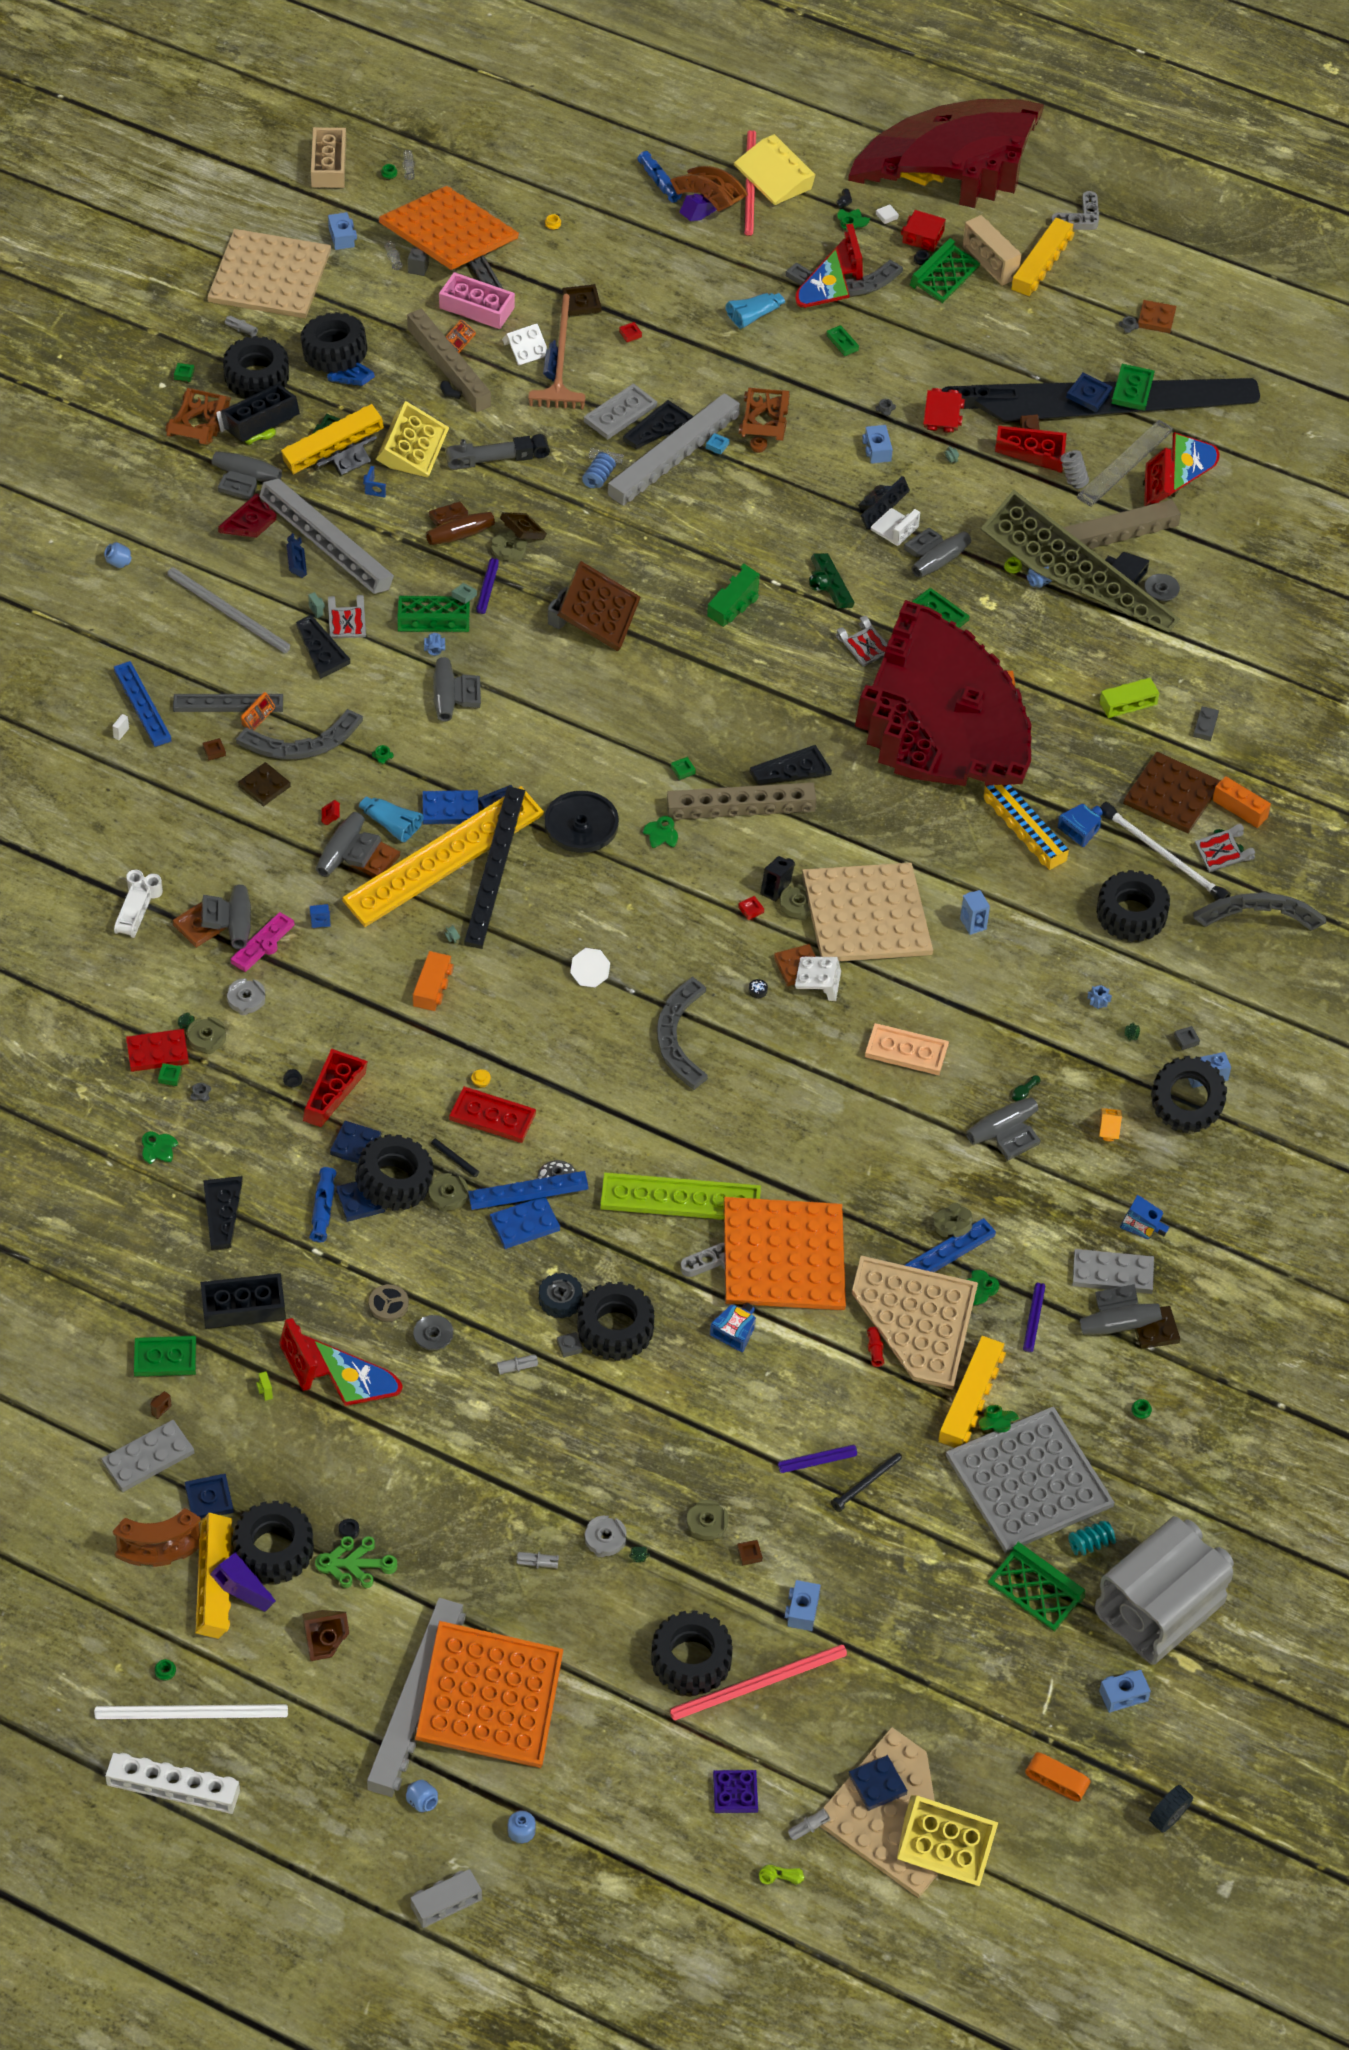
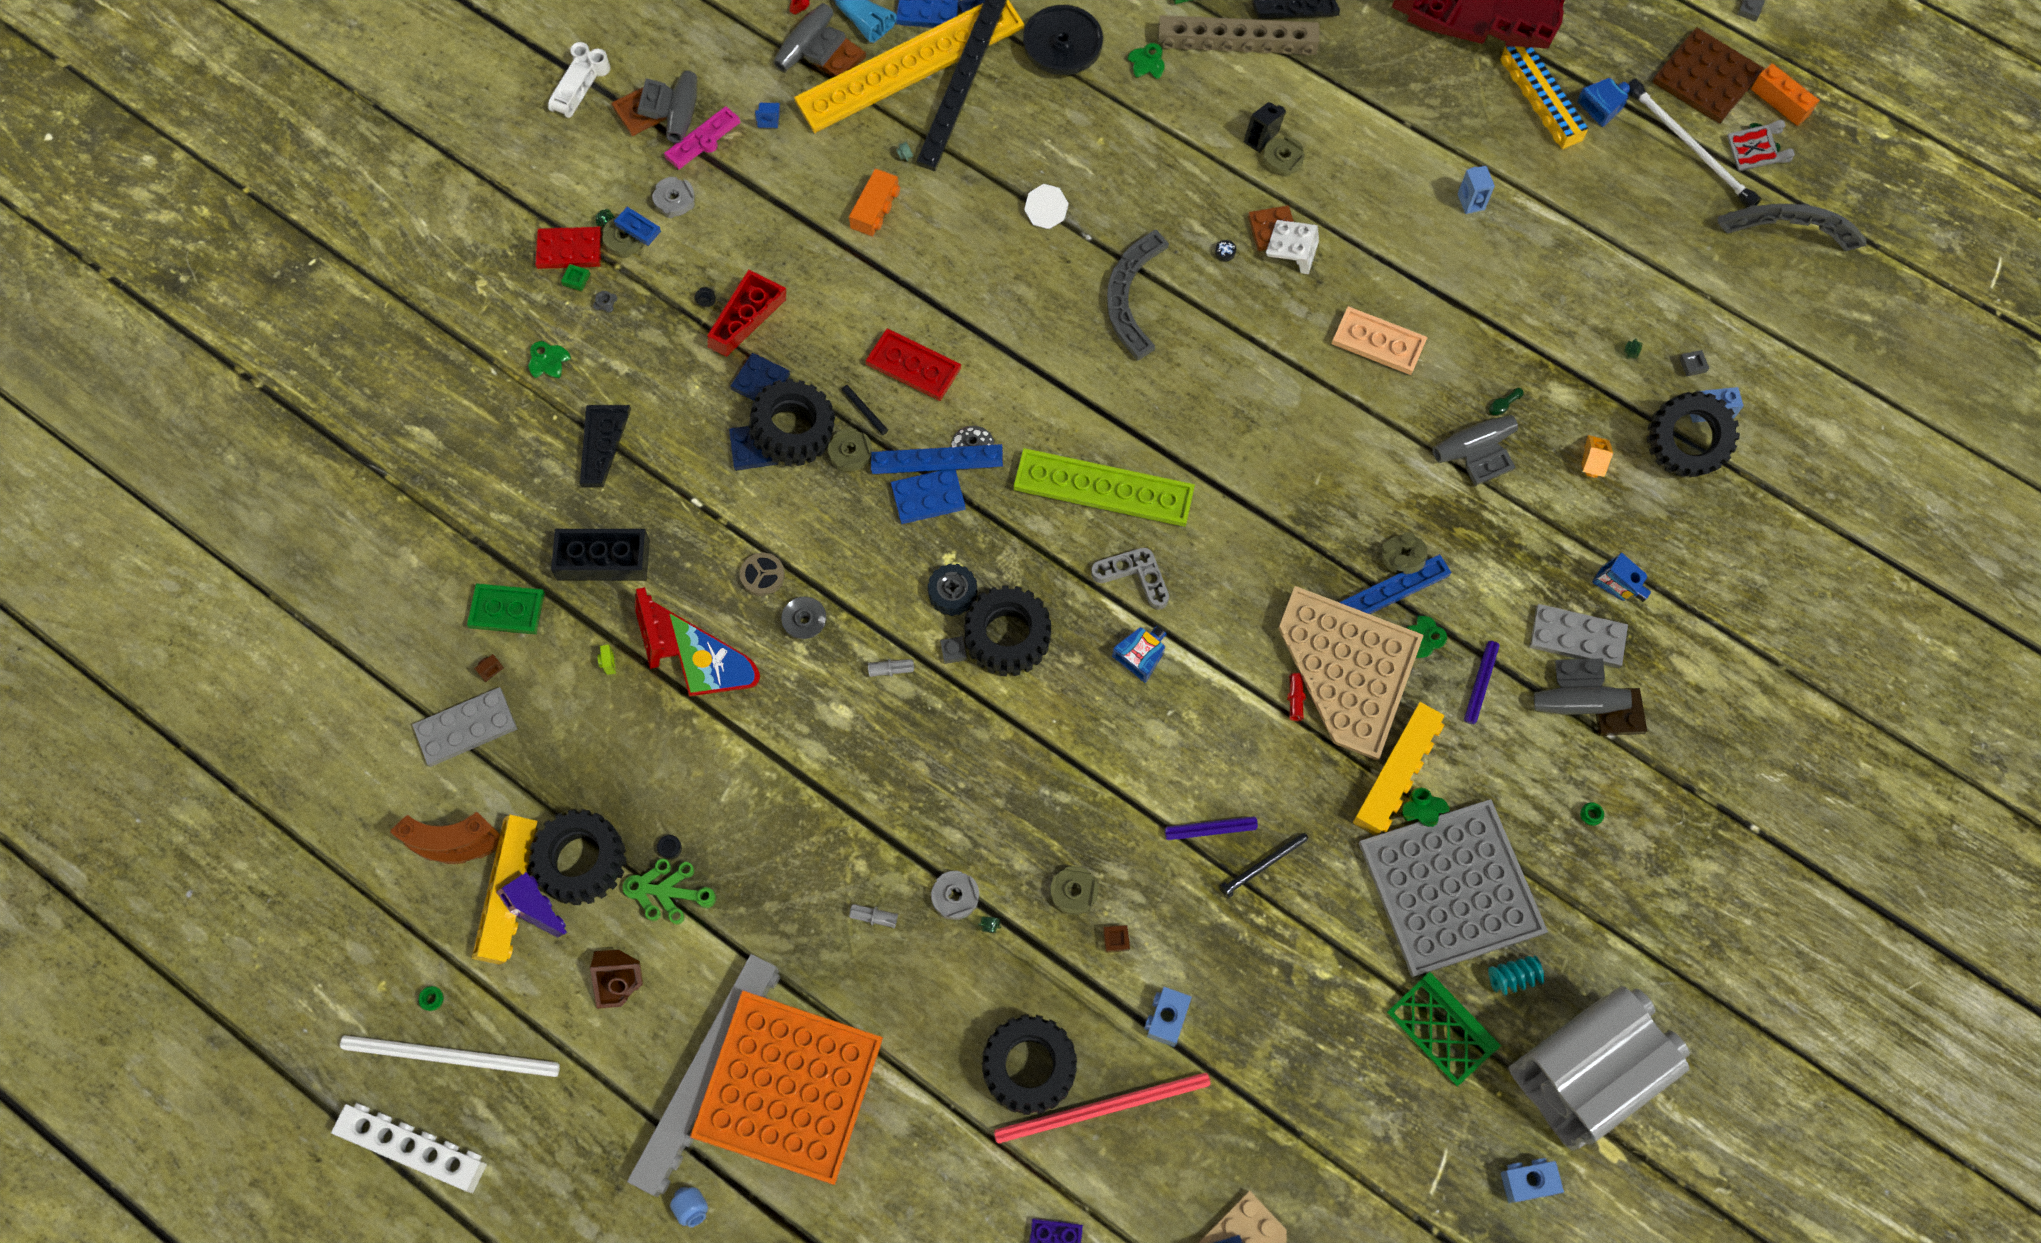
camera: 10 degrees right, 15 degrees up
dark blue plate [185,1474,234,1519] -> none
blue piece [309,1167,337,1242] -> none
yellow plate [471,1069,491,1088] -> none
orange plate [724,1197,846,1310] -> none
red plate [738,896,764,920] -> none
tan plate [802,863,933,961] -> none
medium blue gear [1087,985,1112,1009] -> none
black tyre [1096,870,1170,942] -> none
none -> blue plate [614,207,661,246]

